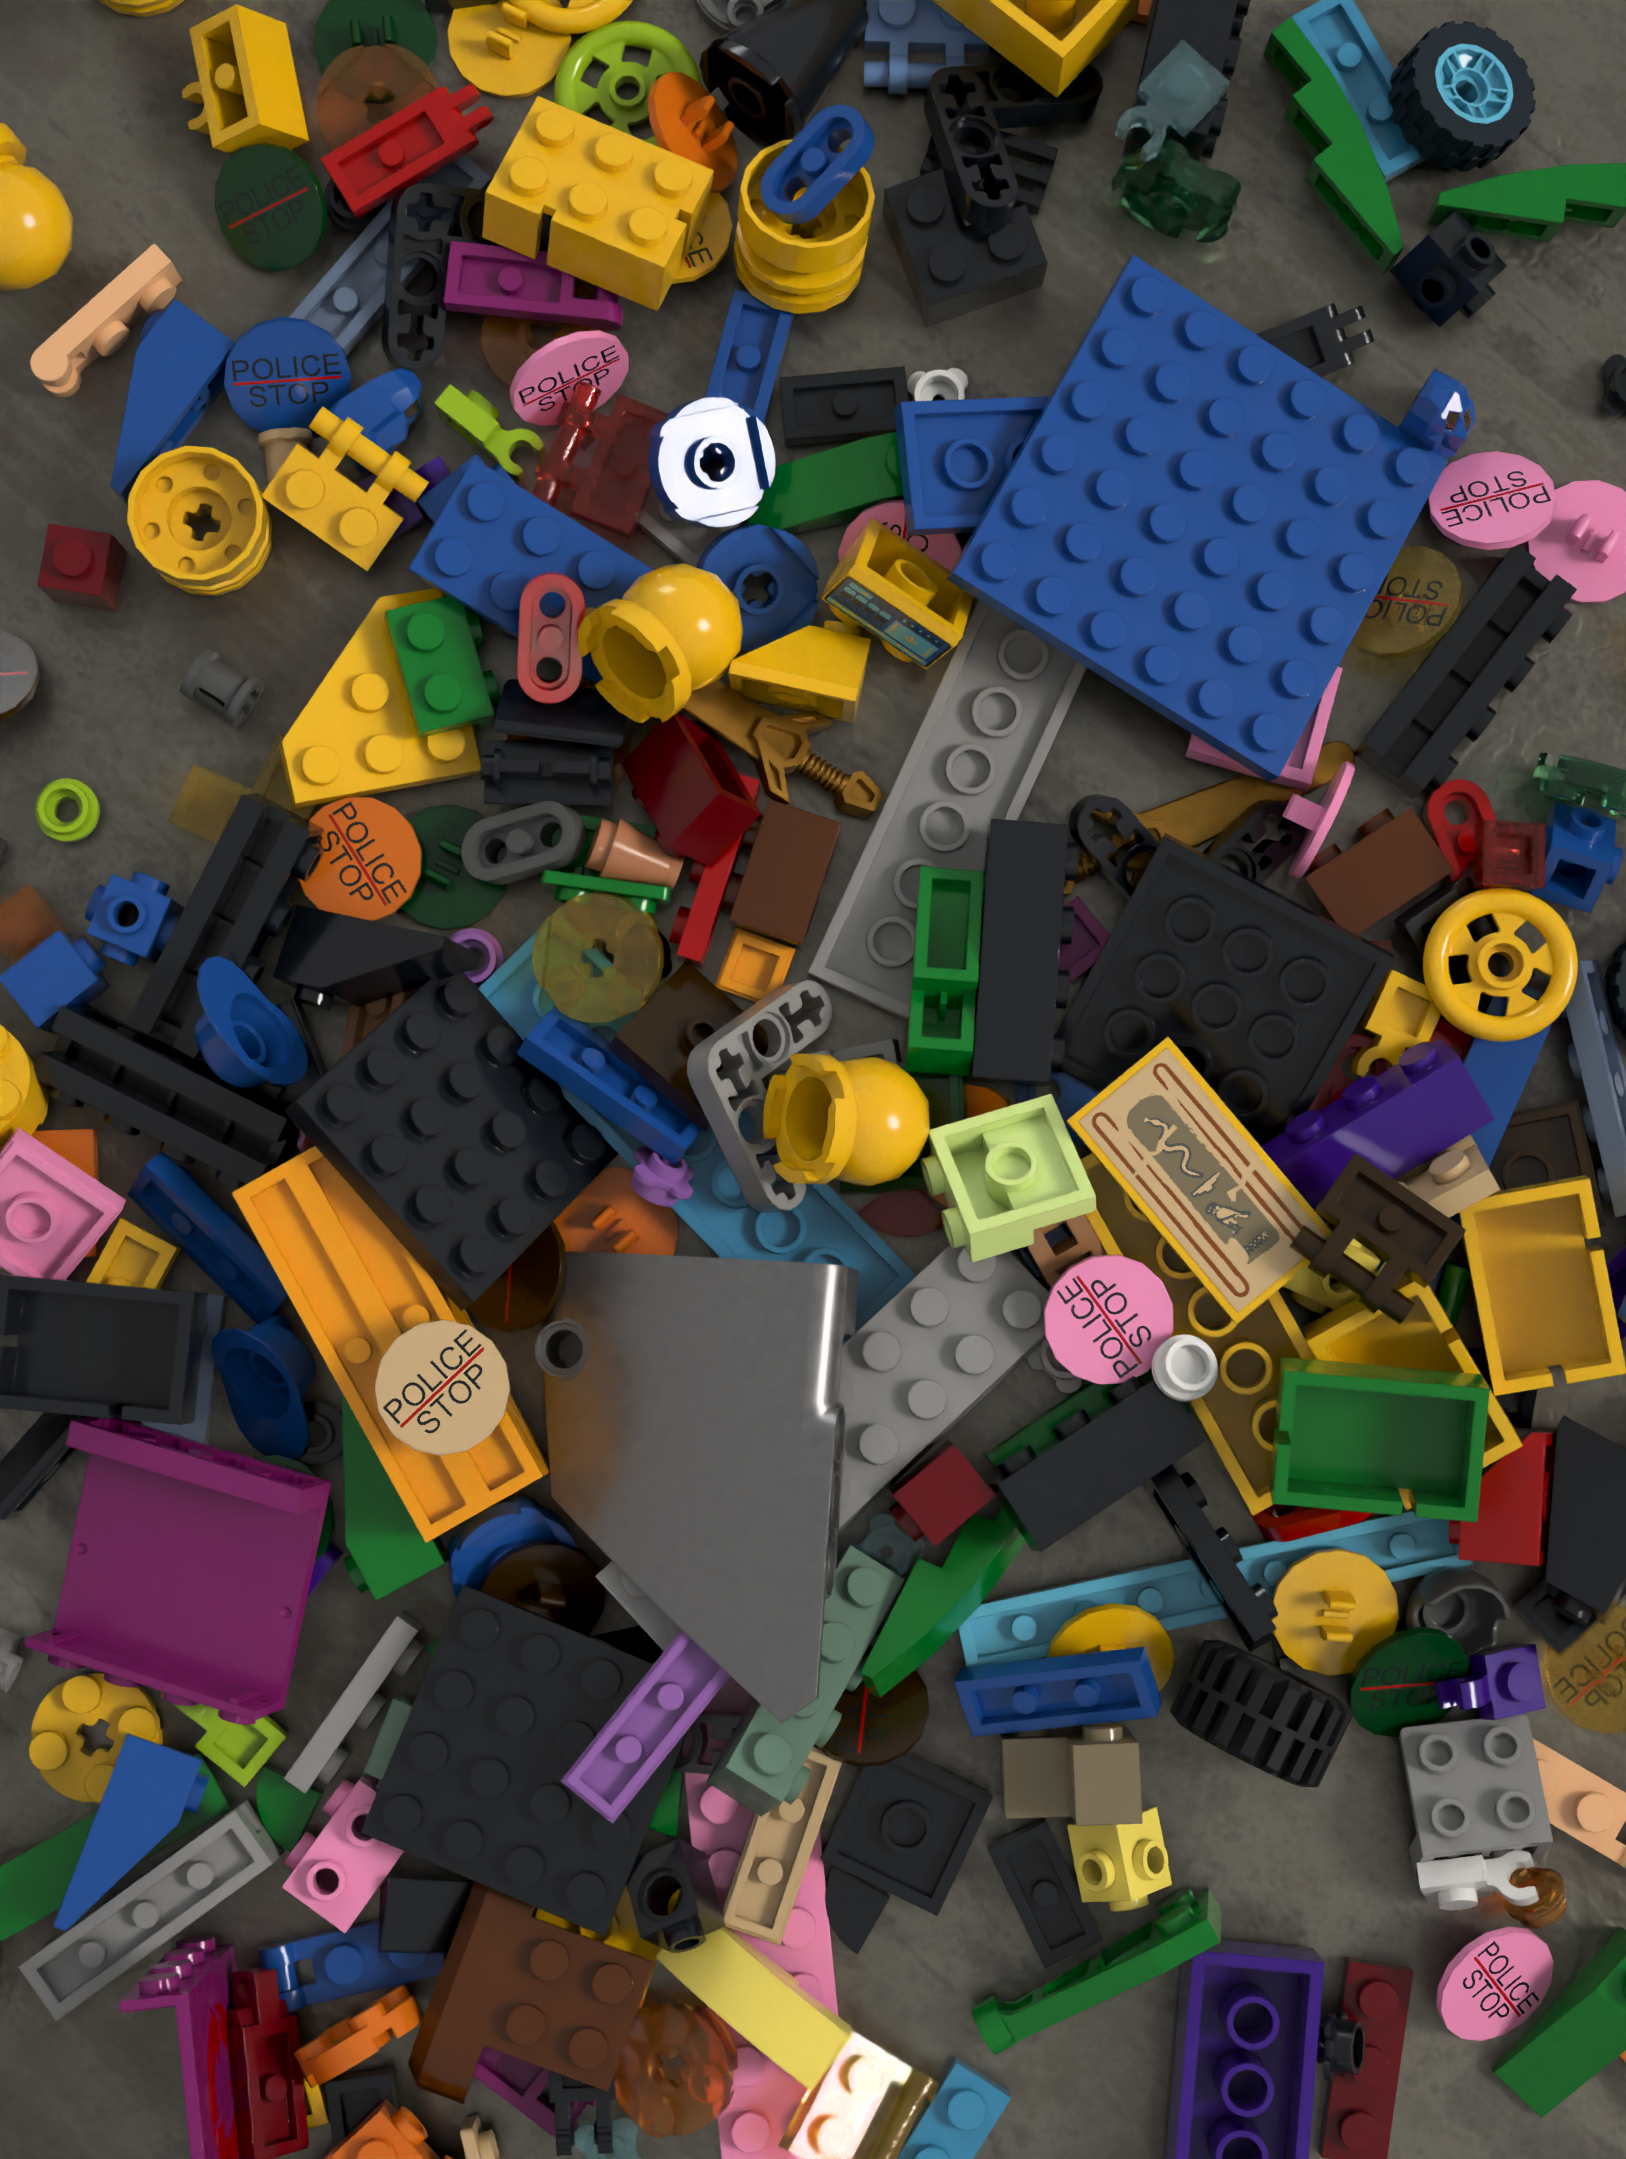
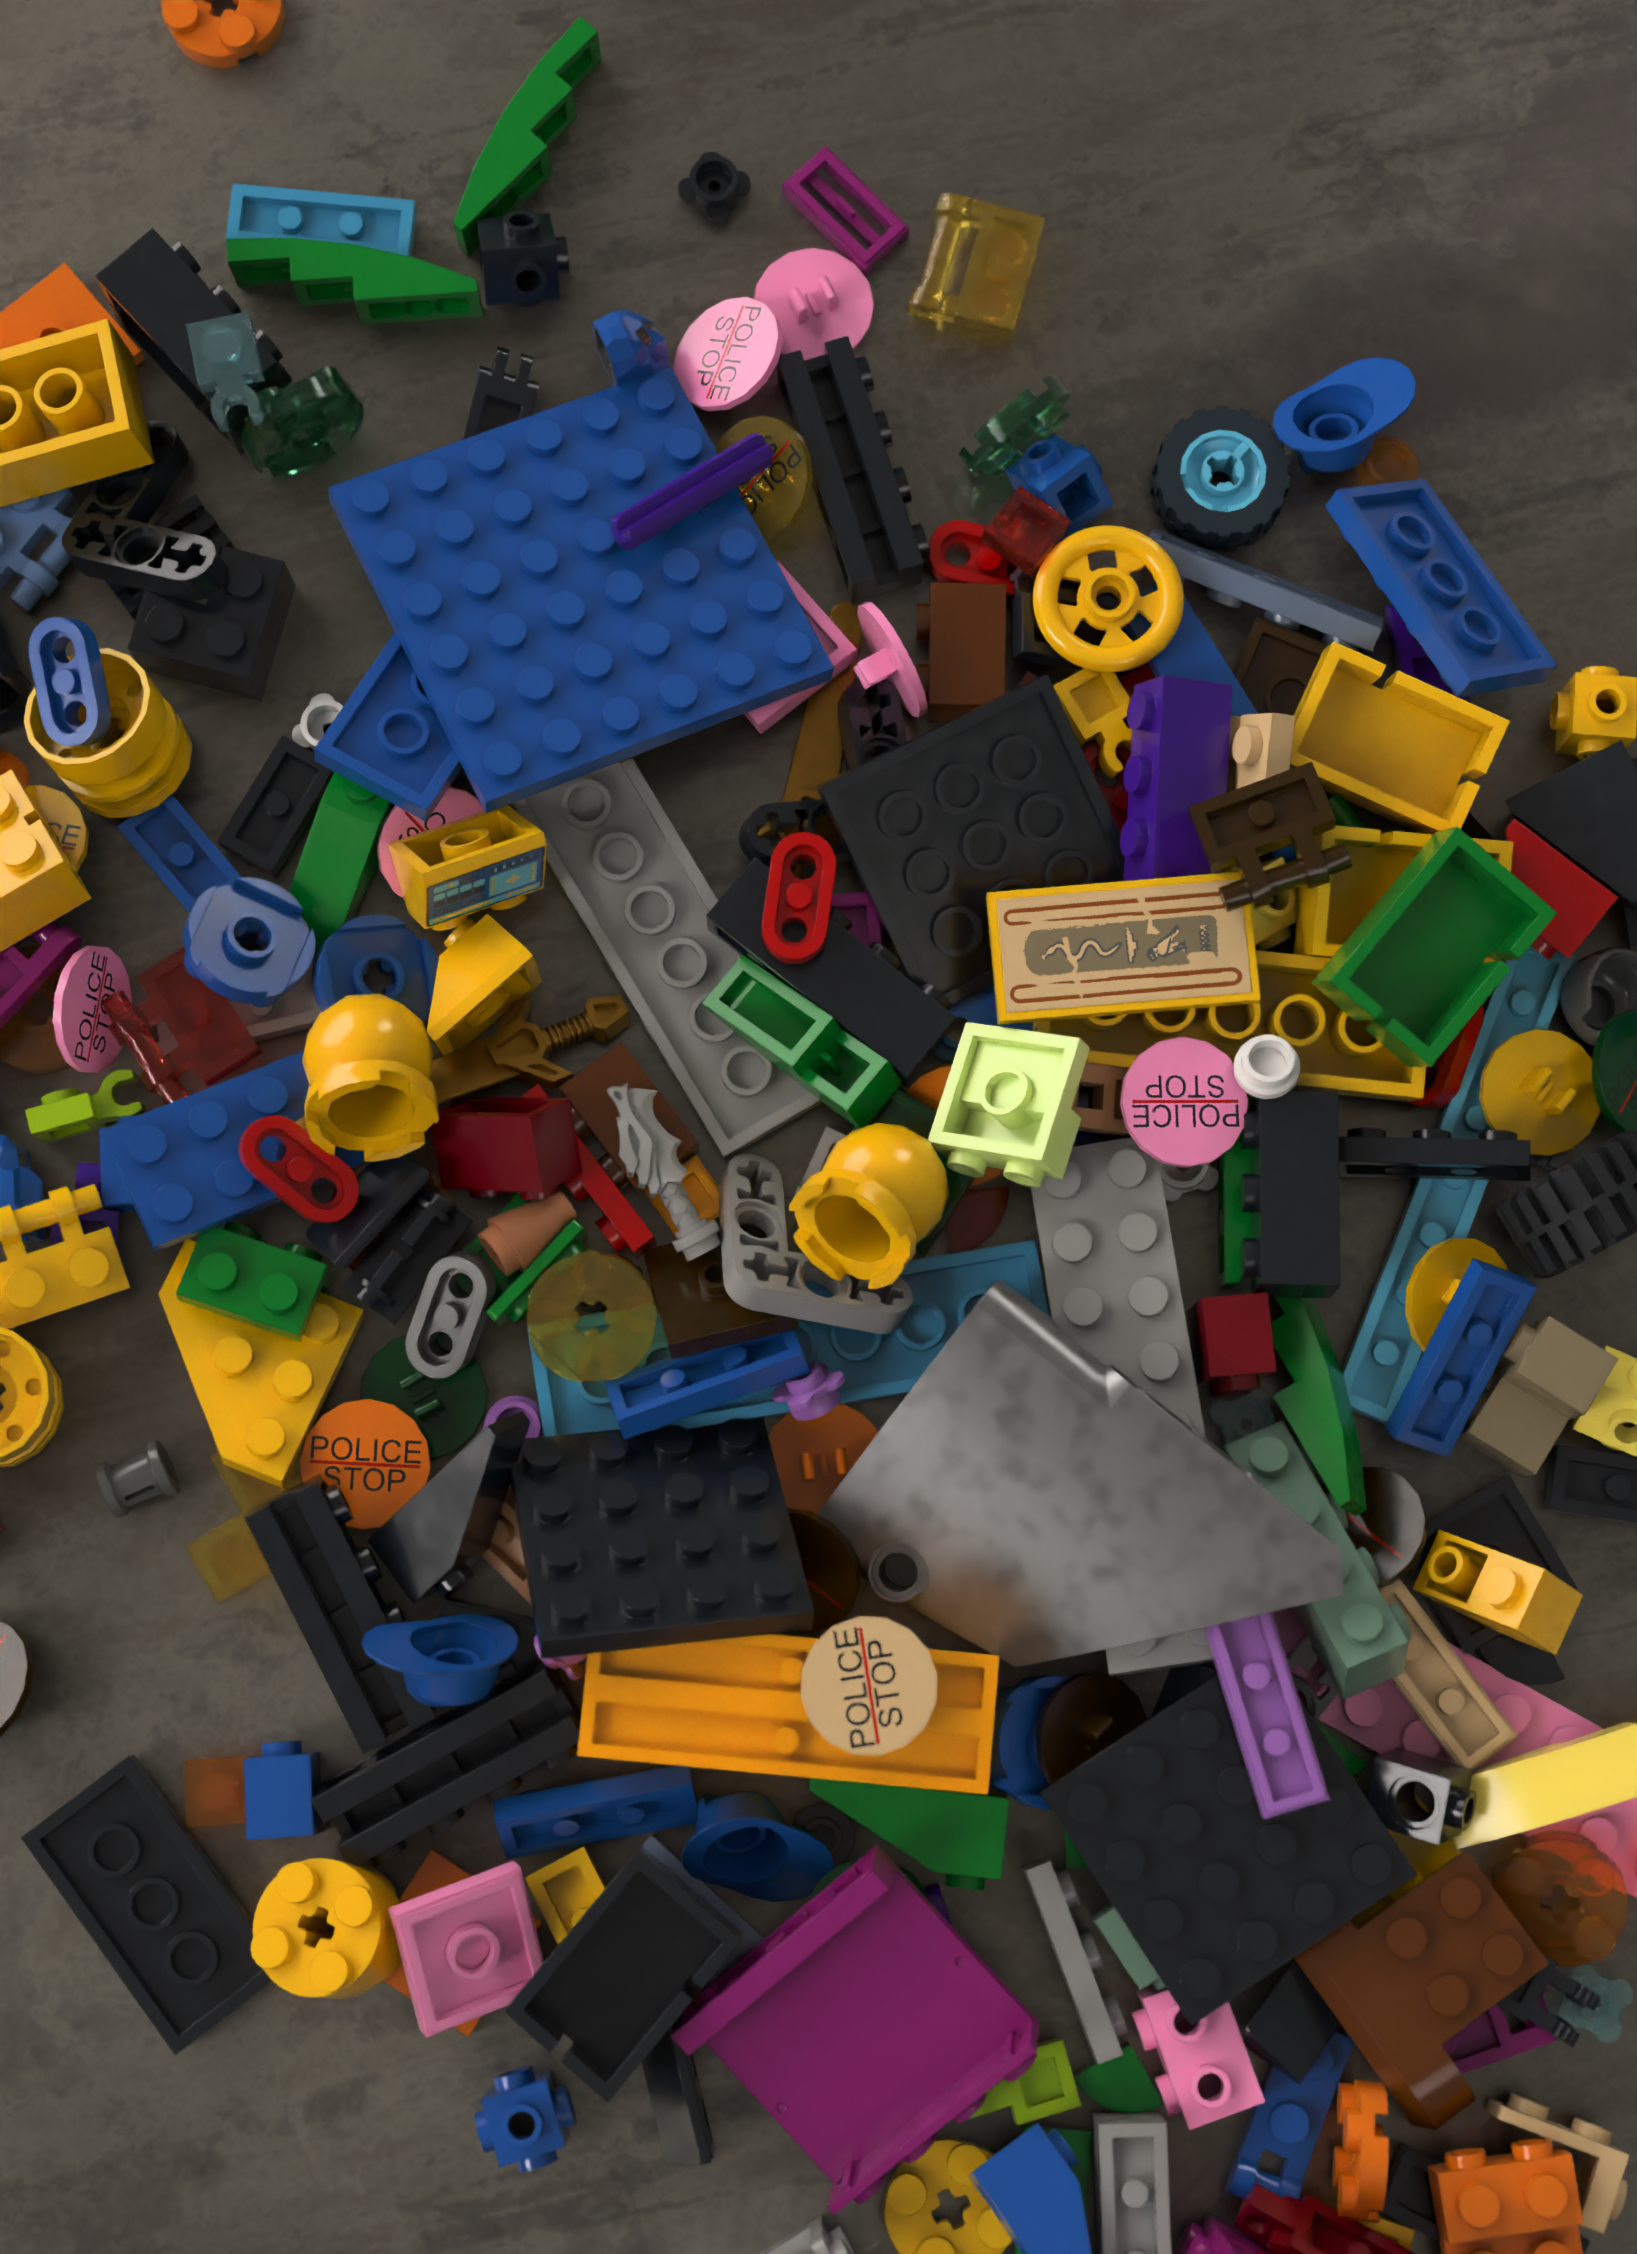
camera: 55 degrees left, 5 degrees down
lime plate [35,778,100,842] -> none
blue brick [85,871,185,968] -> none
black wheel [1388,21,1536,172] -> none
none -> light grey piece [607,1083,721,1261]
none -> dark purple axle [610,433,774,550]
none -> red plate [762,832,836,964]
none -> yellow slope [1413,1530,1583,1655]

